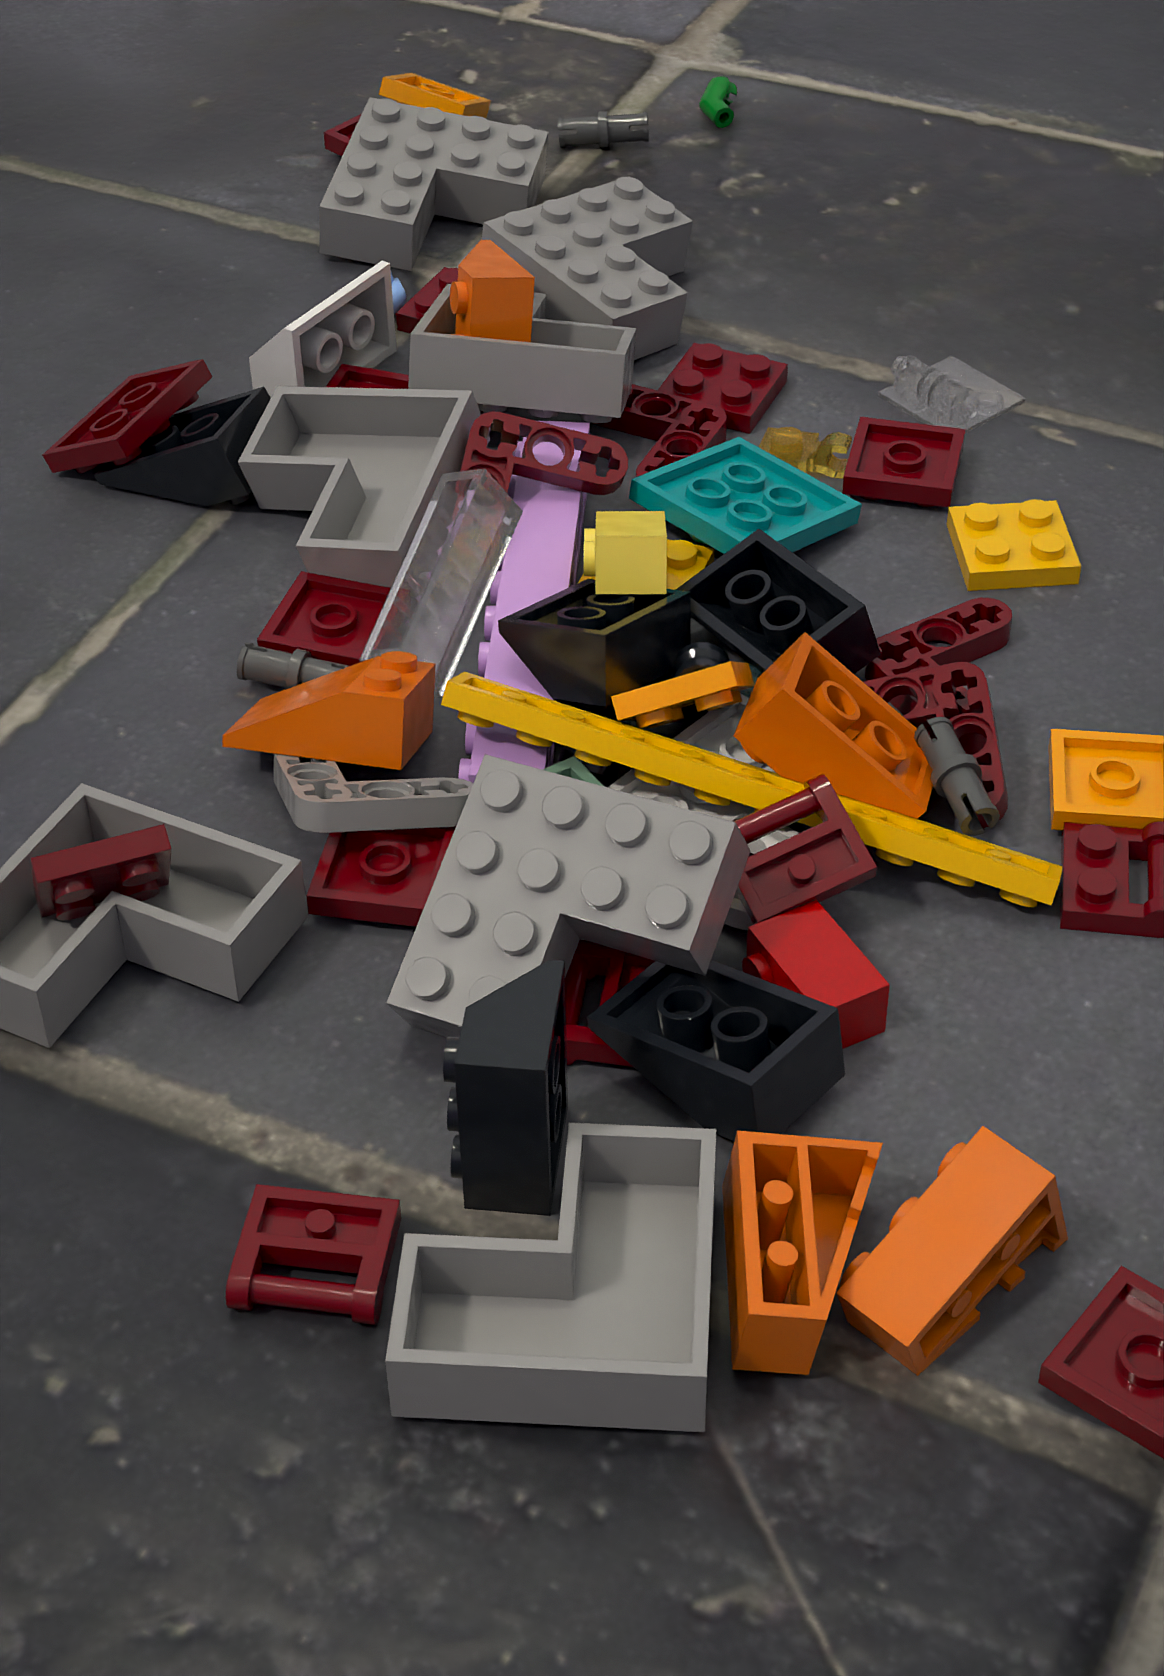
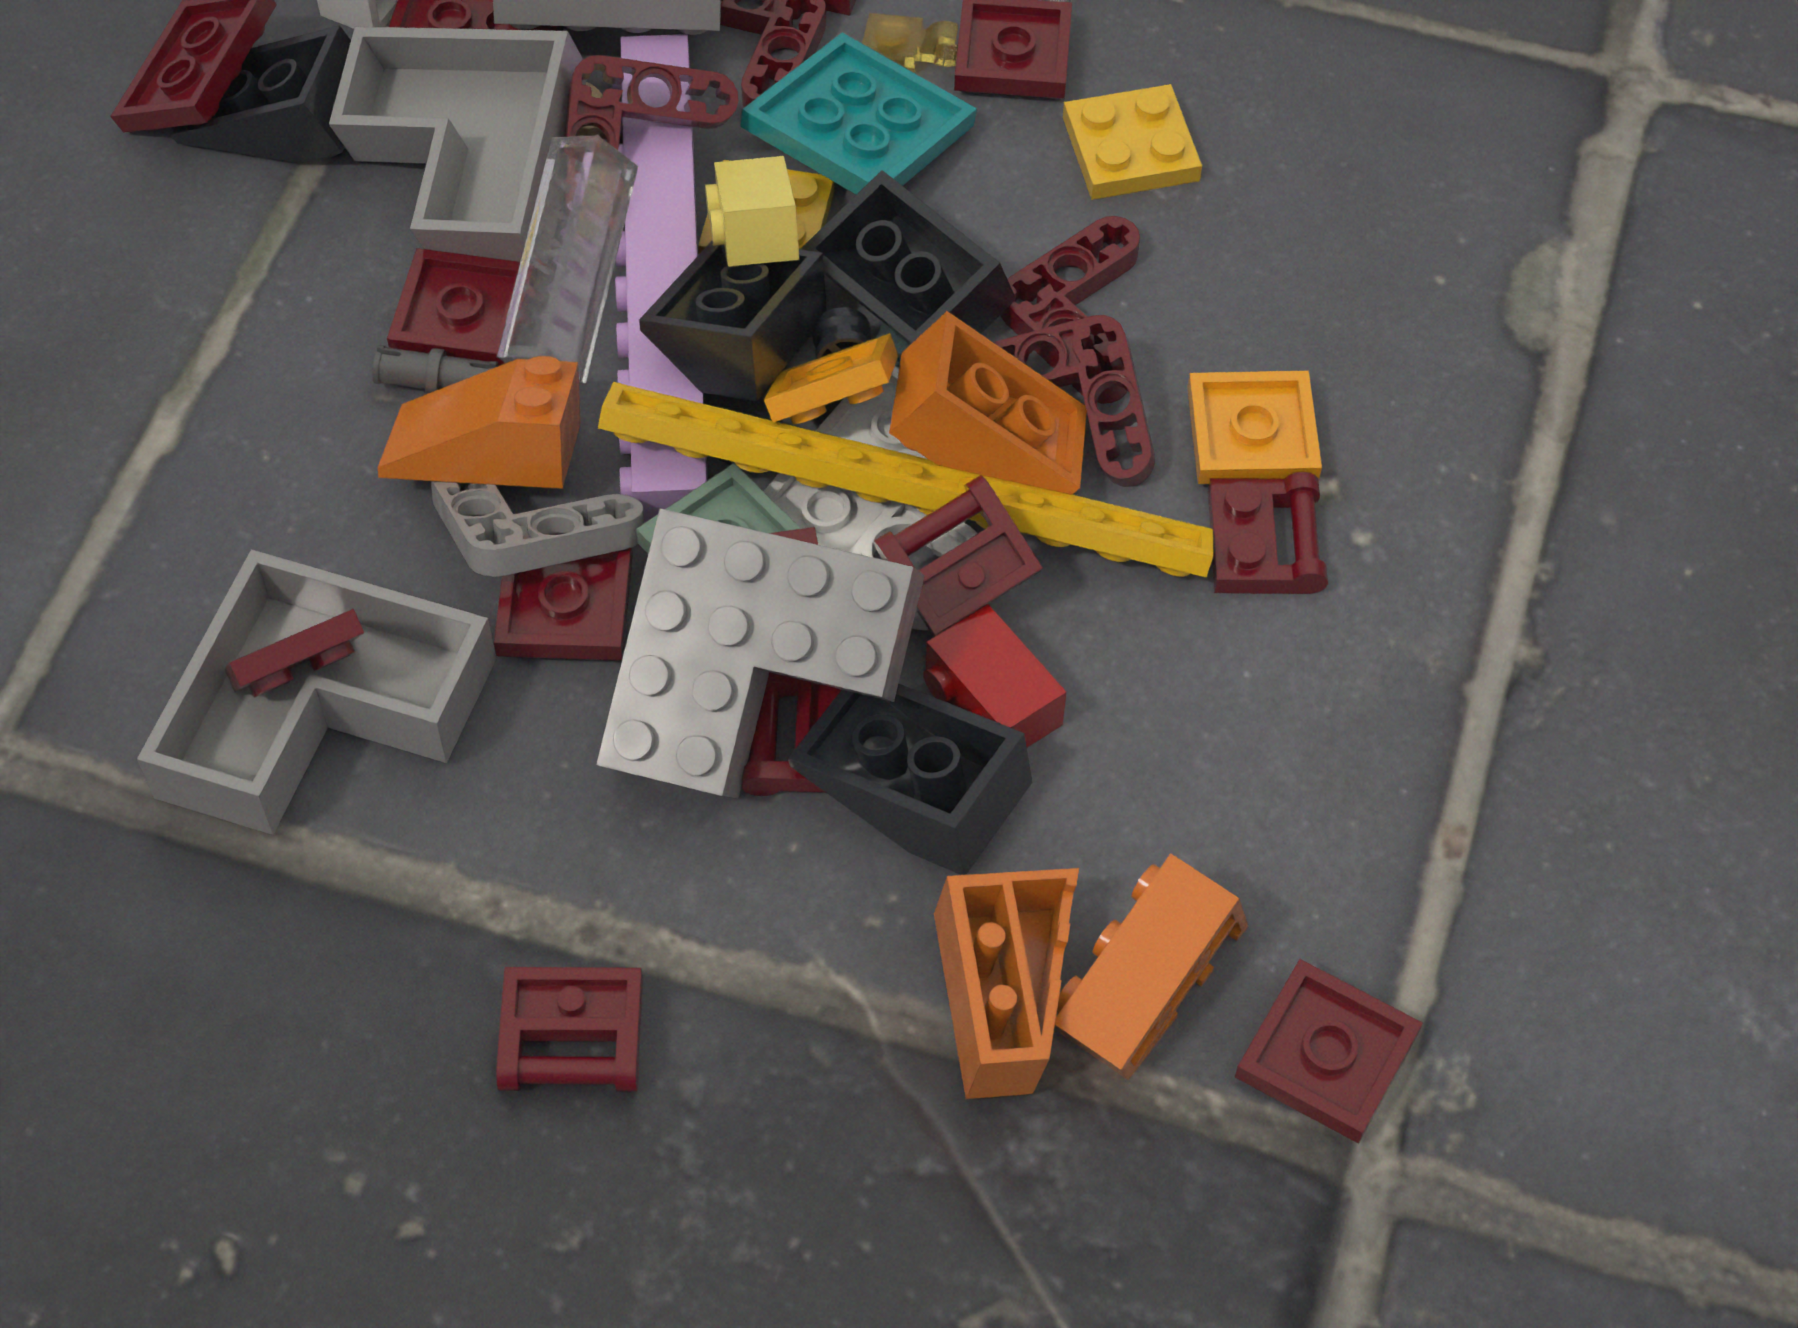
camera: 10 degrees left, 15 degrees up
light grey piece [385,1123,716,1432] -> none
black slope [443,960,568,1216] -> none
dark grey pin [914,717,1000,836] -> none

